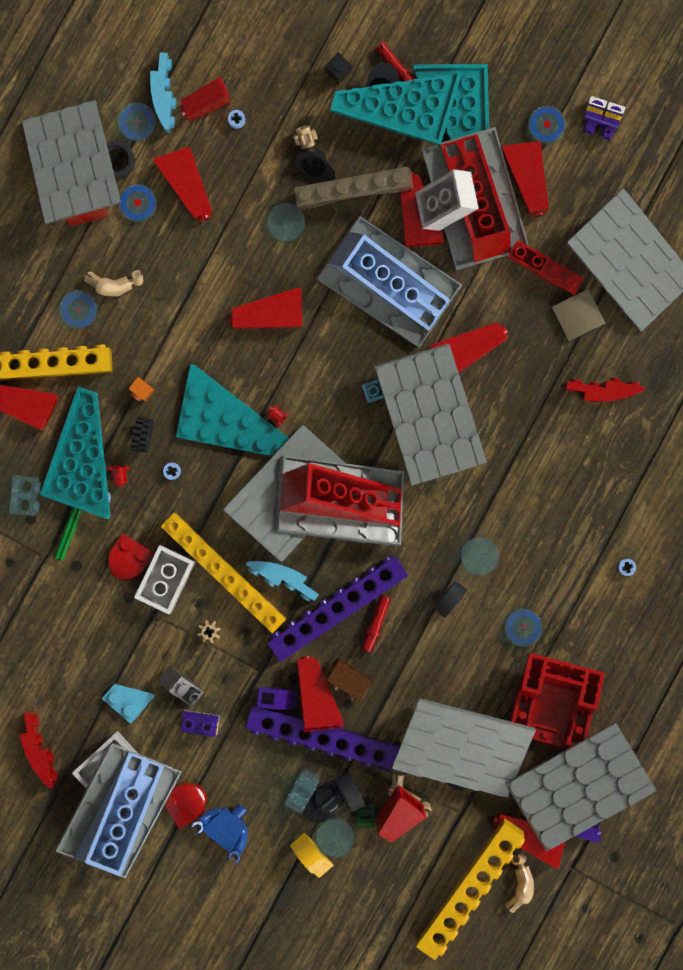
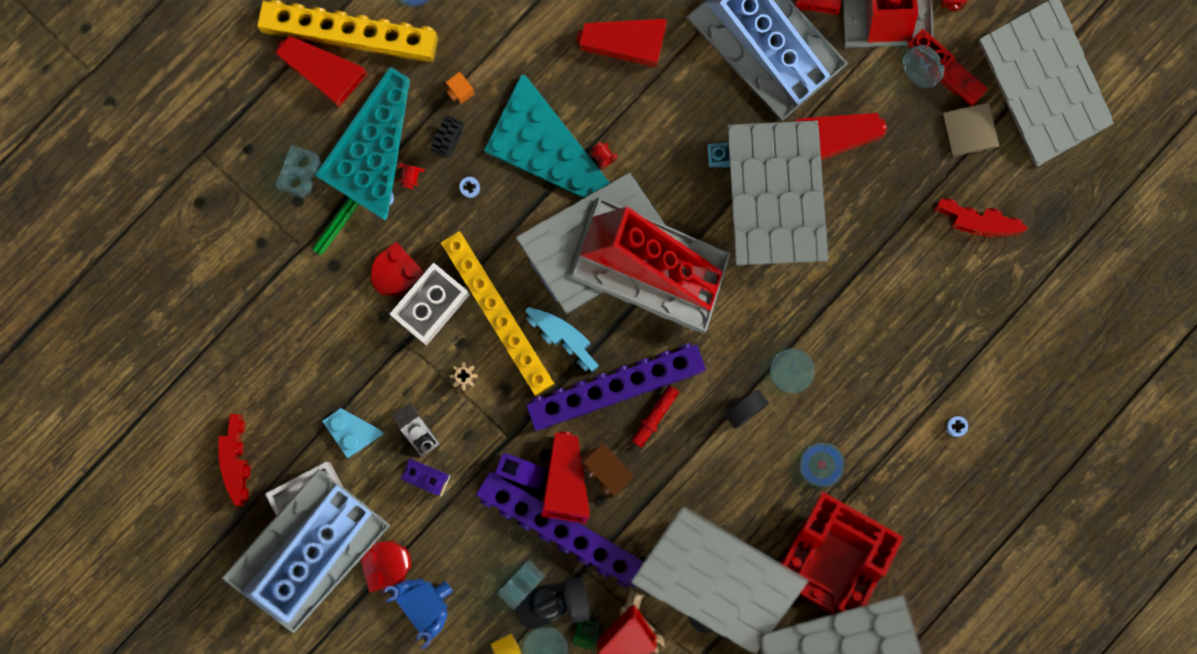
camera: 20 degrees right, 5 degrees down
none -> clear light blue tile [903,45,944,88]

